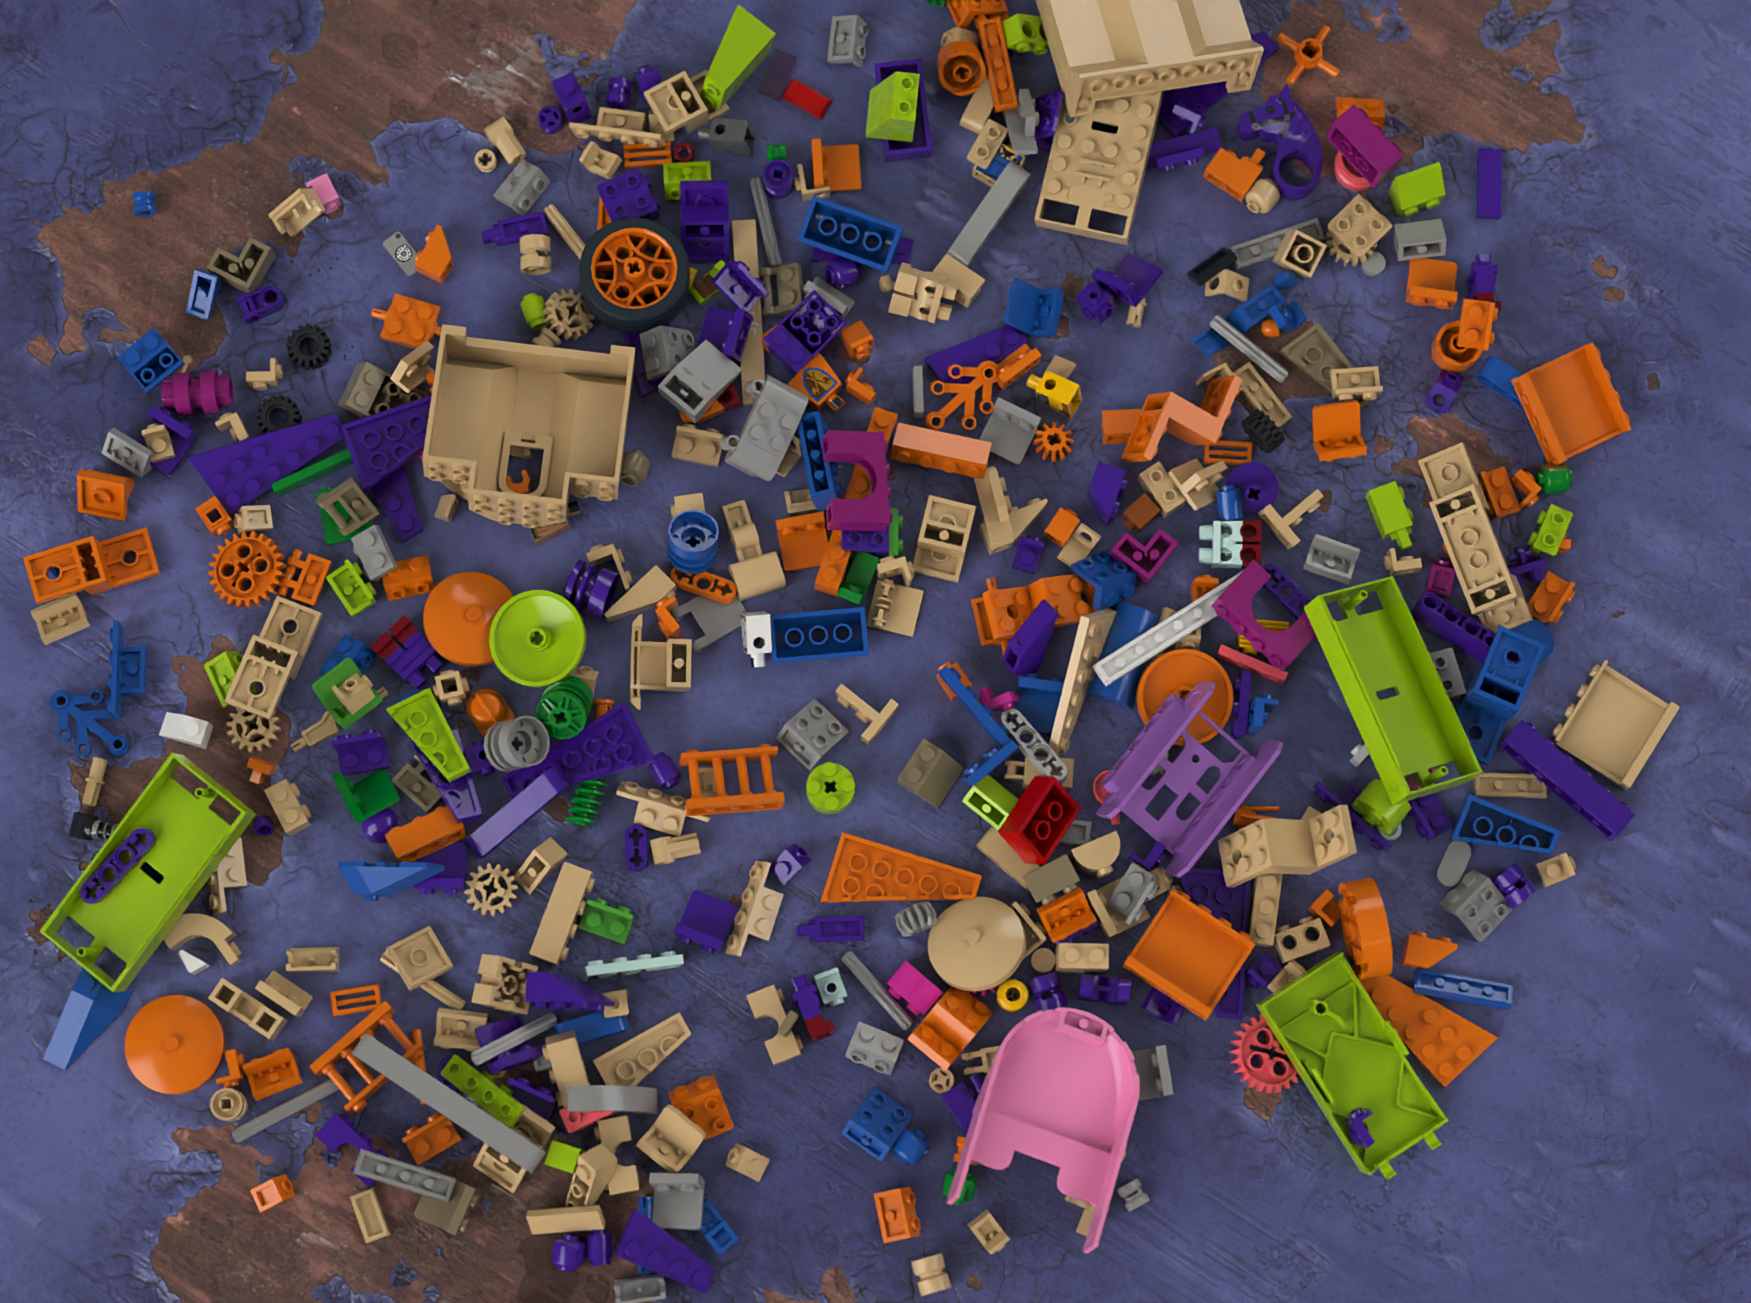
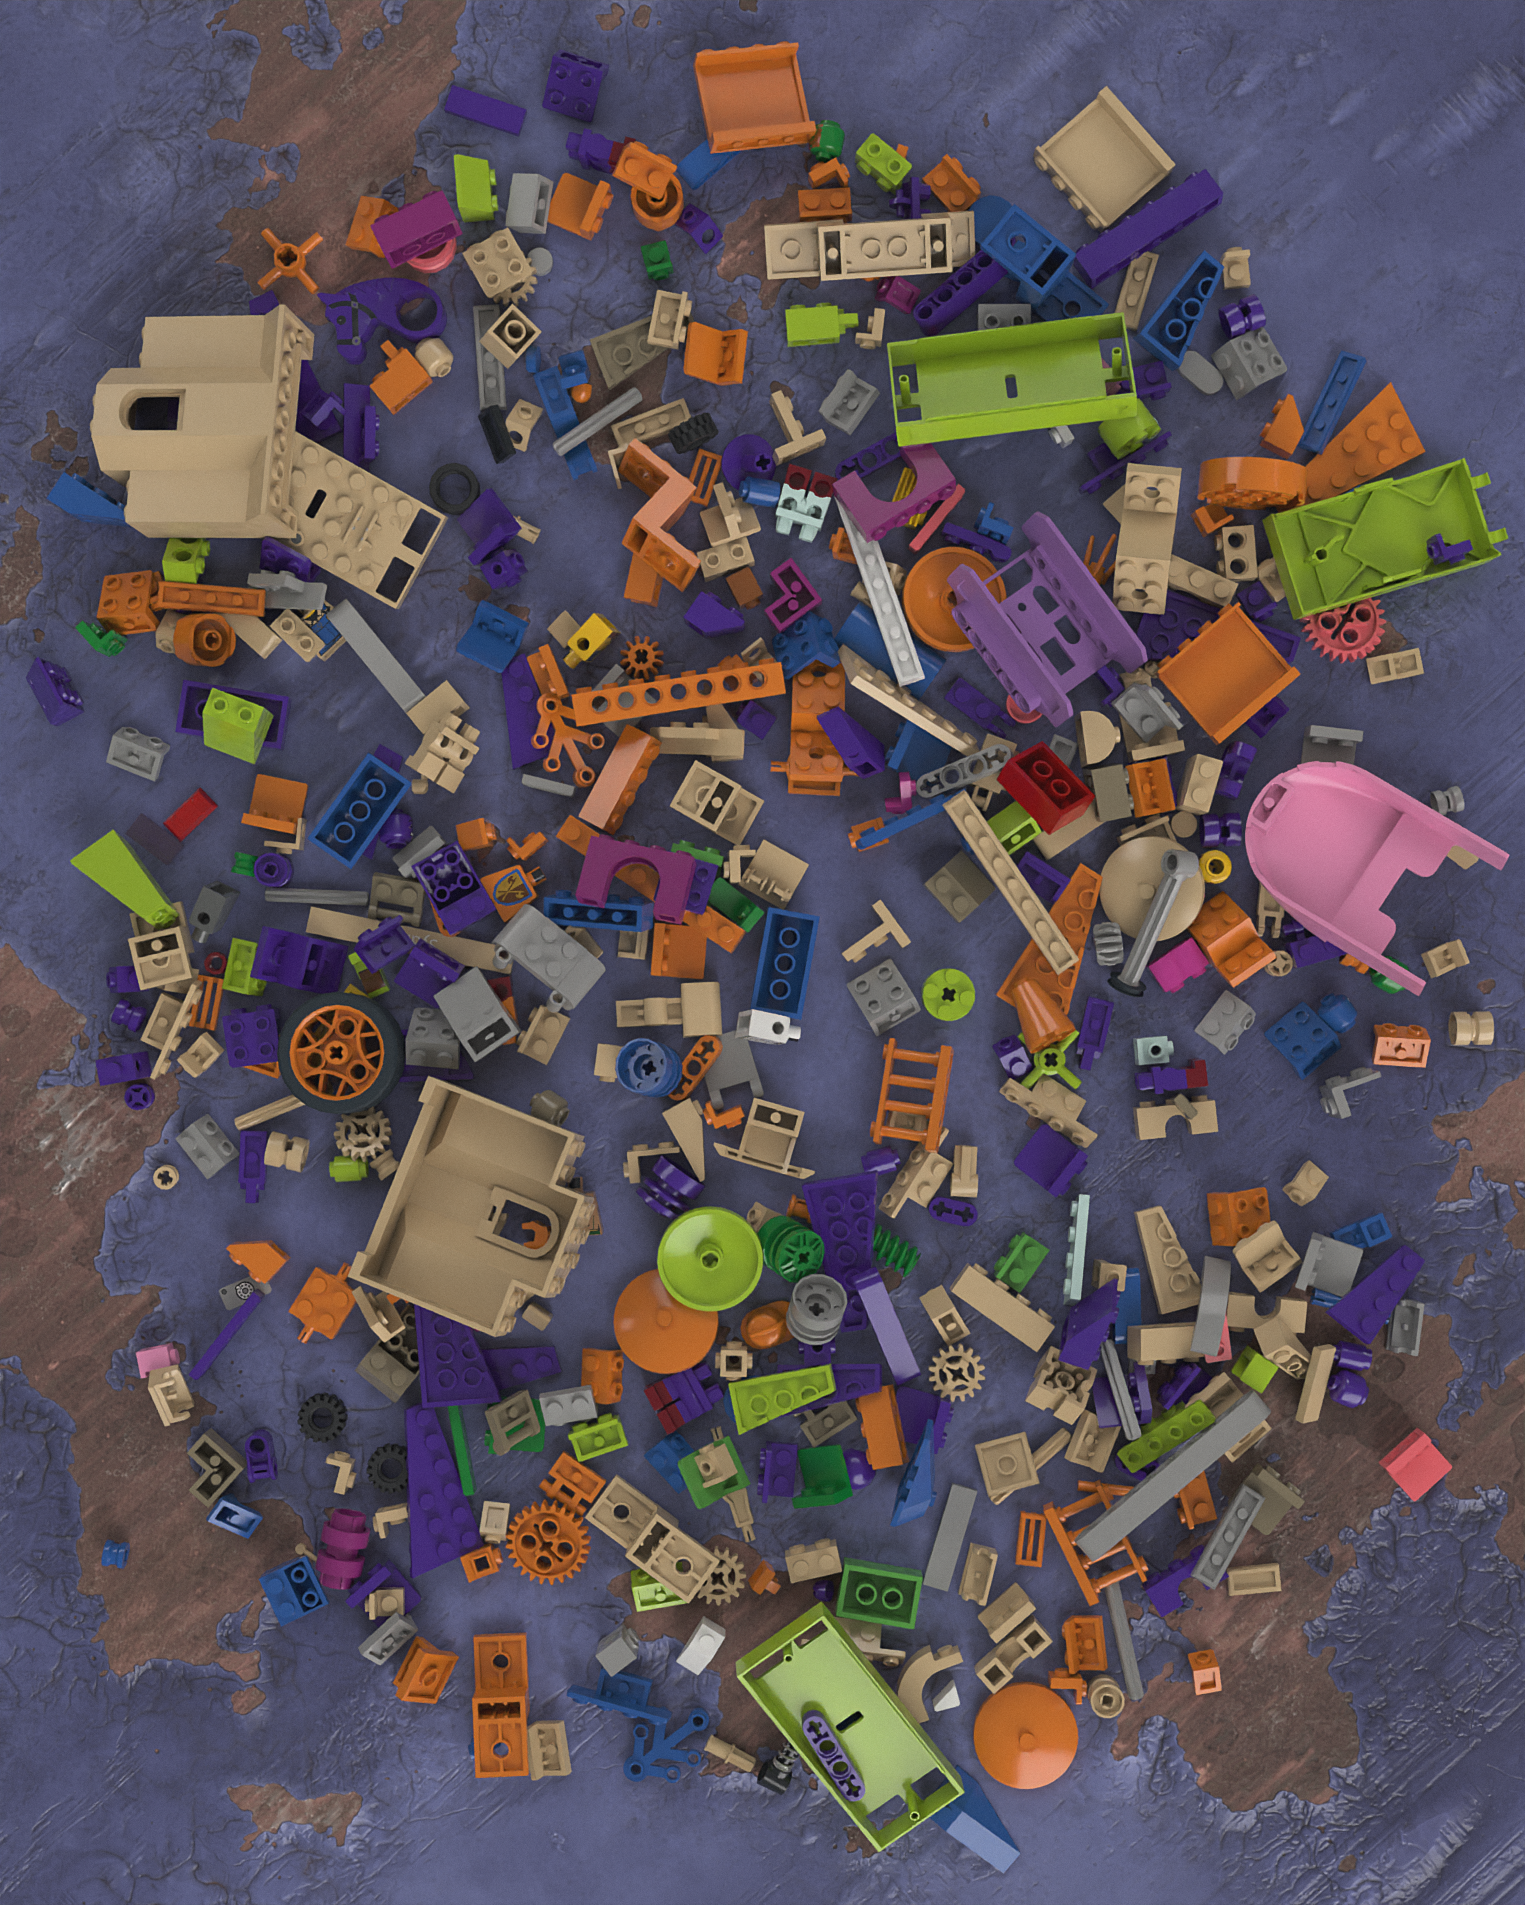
camera: 70 degrees left, 10 degrees up
tan piece [483,117,527,166] -> none
light grey axle [842,951,914,1030] -> none
none -> dark purple tile [188,1289,265,1380]
none -> black tyre [429,463,480,515]
none -> dark purple bracket [542,49,609,122]
none -> orange brick [571,658,786,727]
none -> light grey brick [595,1623,640,1677]
none -> green bracket [641,240,674,281]
none -> bright green brick [835,1557,923,1629]
none -> light grey tile [922,1482,977,1592]
none -> tan tile [942,790,1079,975]
none -> dark purple hinge [944,677,1016,739]
none -> orange cone [1012,977,1076,1054]
none -> dark purple hinge [1016,851,1071,905]
none -> lime bar [1017,1030,1082,1090]
none -> light grey piece [1107,849,1199,997]
none -> light grey bracket [1319,1067,1381,1119]
none -> tan slope [1366,648,1424,685]

